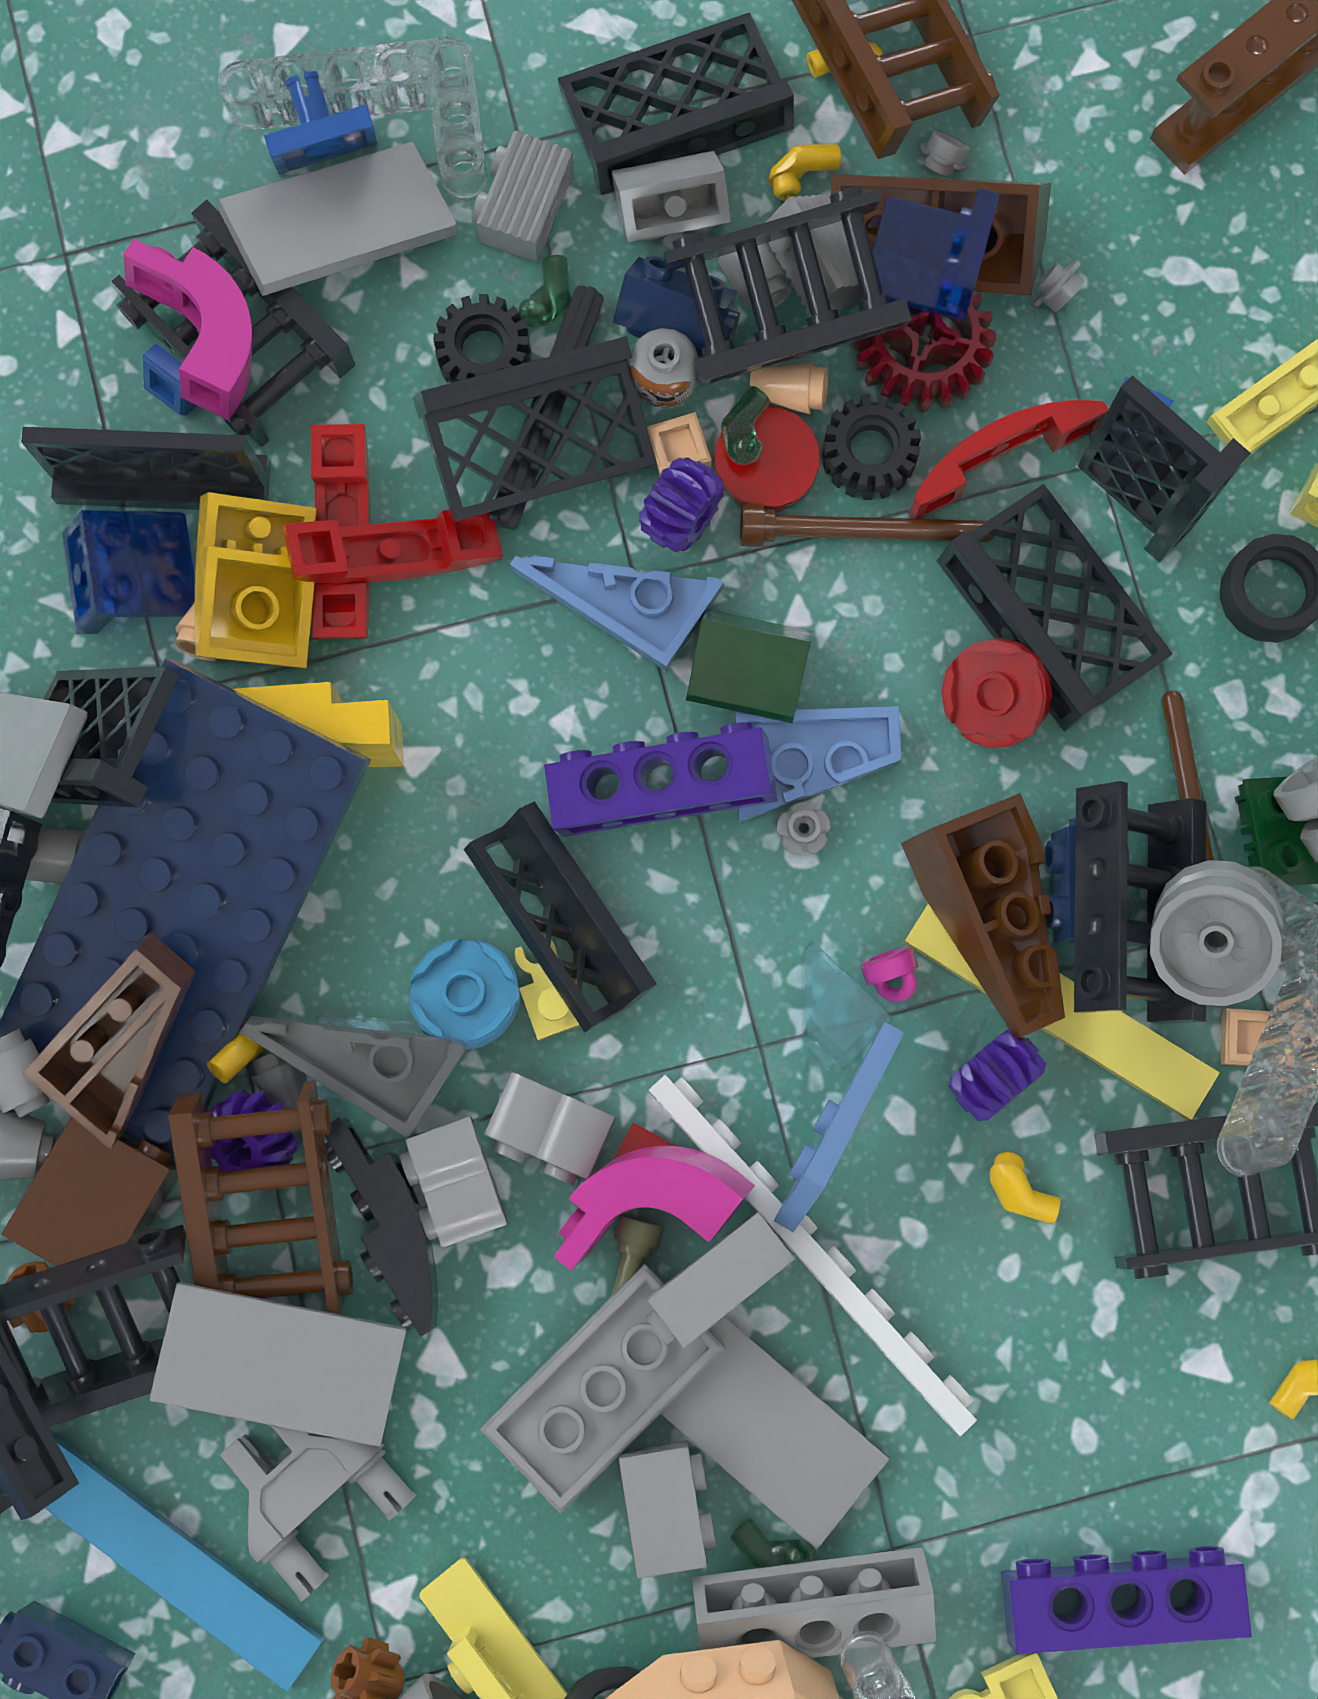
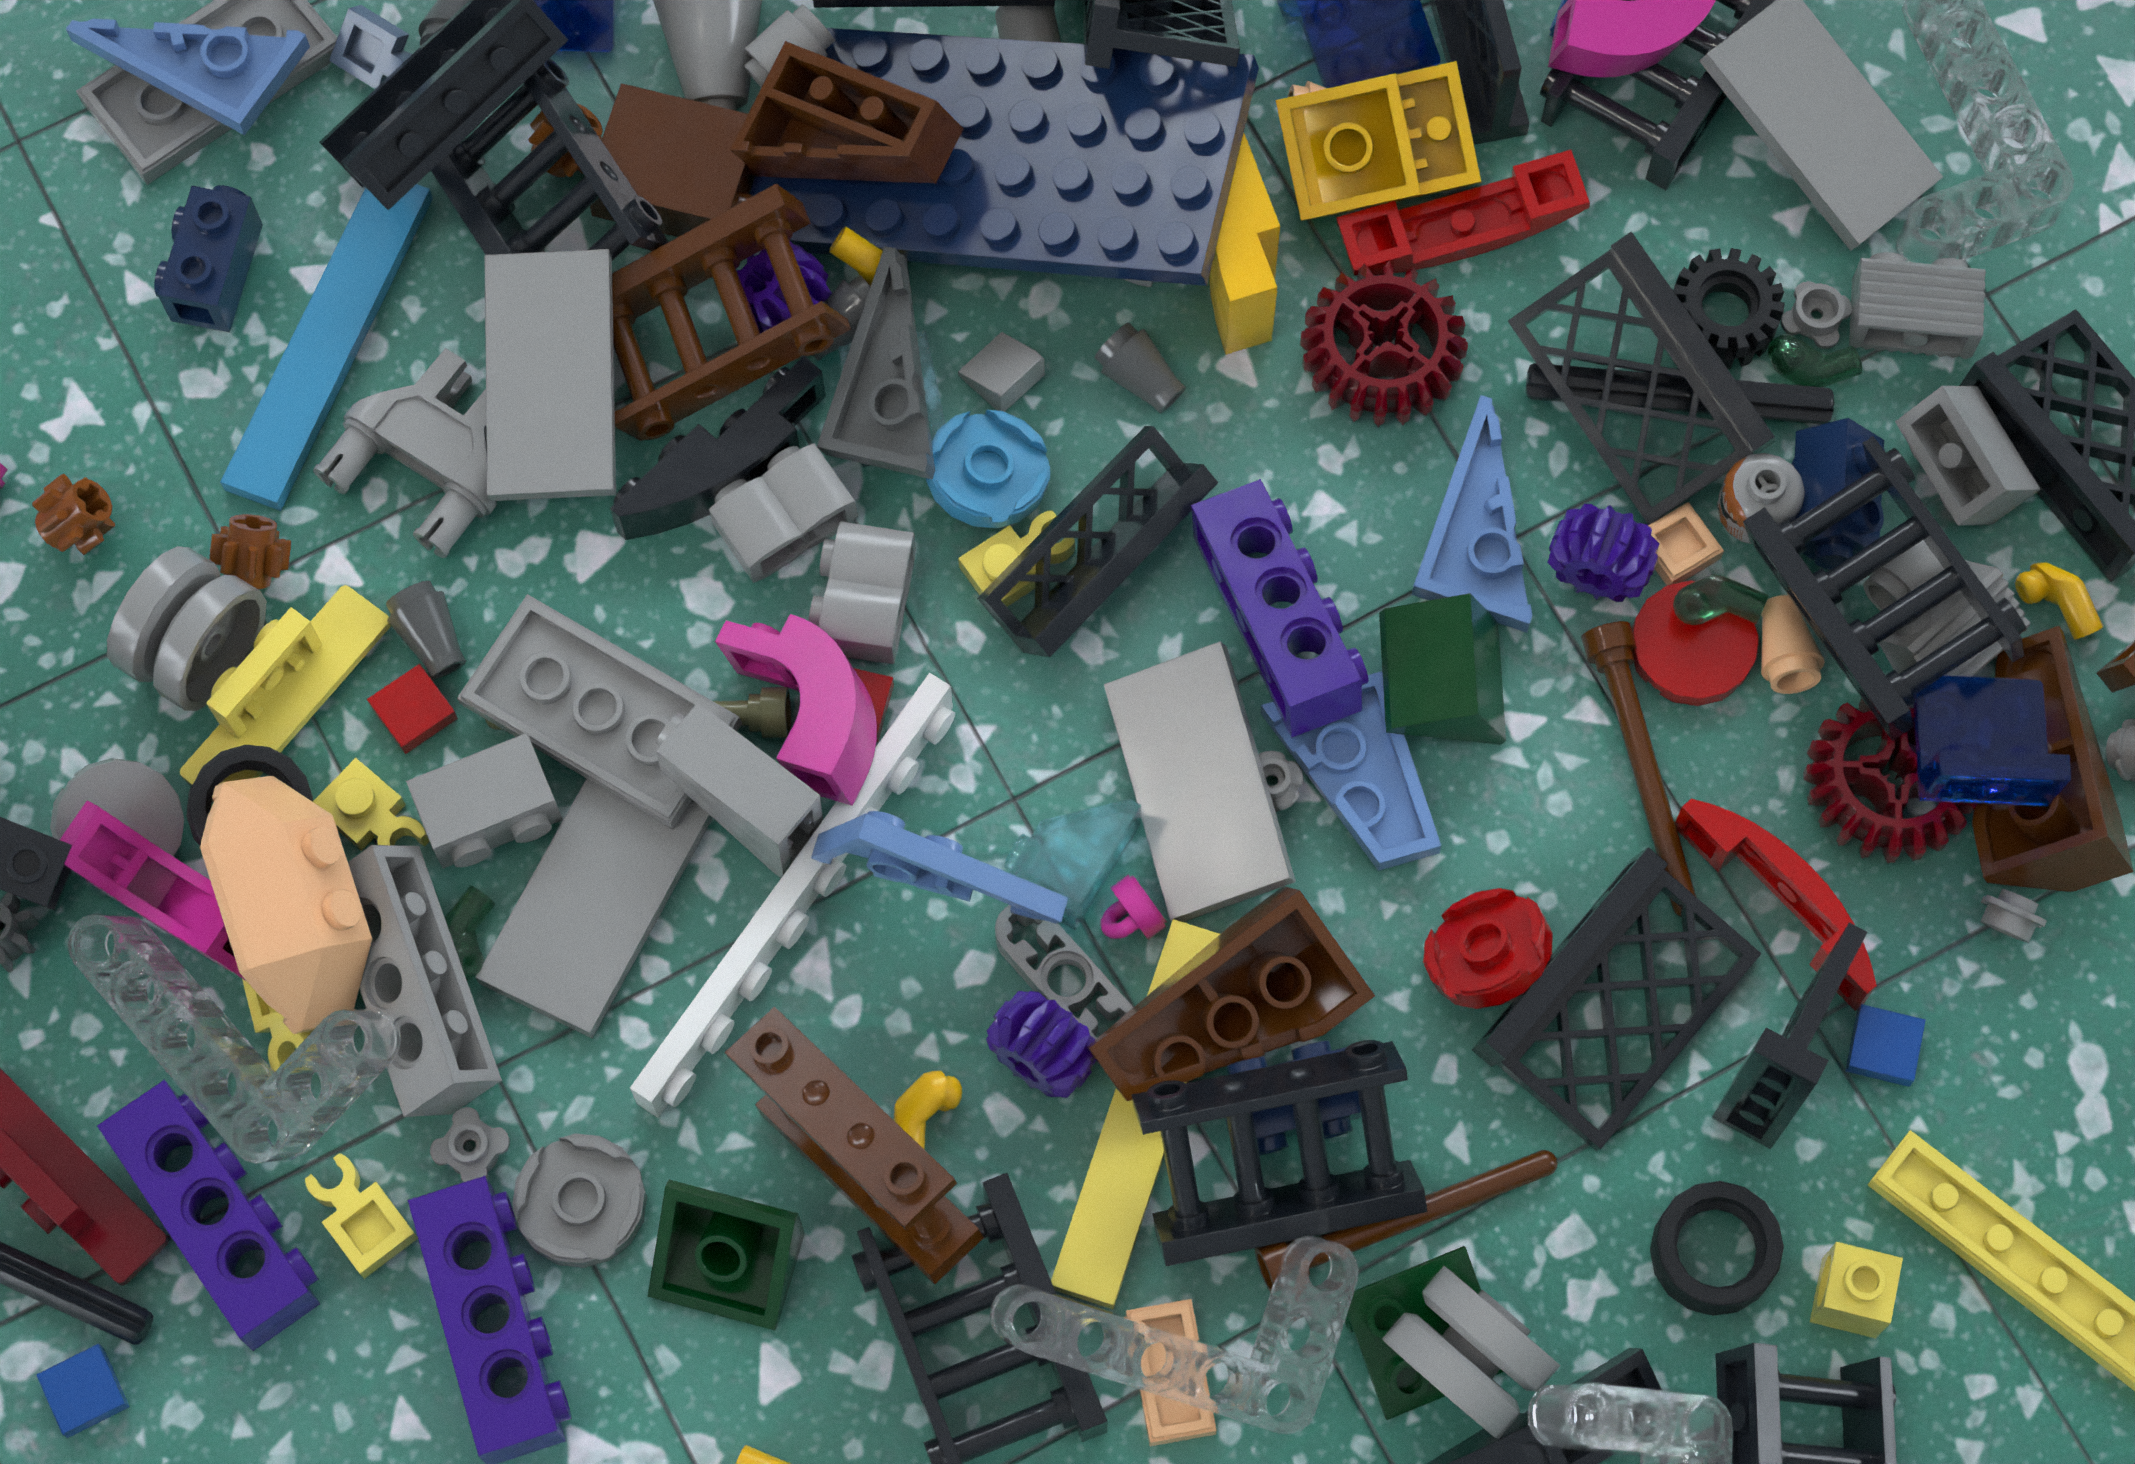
camera: 75 degrees right, 10 degrees down
blue tile [264,71,377,175] -> none
red slope [283,510,503,583] -> none
black tyre [822,394,921,500] -> none
light grey wheel [1150,860,1283,1006] -> none
none -> light yellow plate [313,758,430,851]
none -> red tile [367,663,458,754]
none -> dark grey cone [386,581,466,679]
none -> light grey plate [430,1107,510,1182]
none -> light grey tile [512,1133,647,1268]
none -> dark green slope [647,1179,805,1330]
none -> reddish brown fence [725,1006,983,1284]
none -> light grey slope [958,332,1045,412]
none -> light grey beam [995,905,1134,1039]
none -> dark grey cone [1094,322,1186,414]
none -> light grey tile [1104,641,1296,922]
none -> dark red gear [1300,261,1468,427]
none -> light grey plate [1781,281,1852,349]

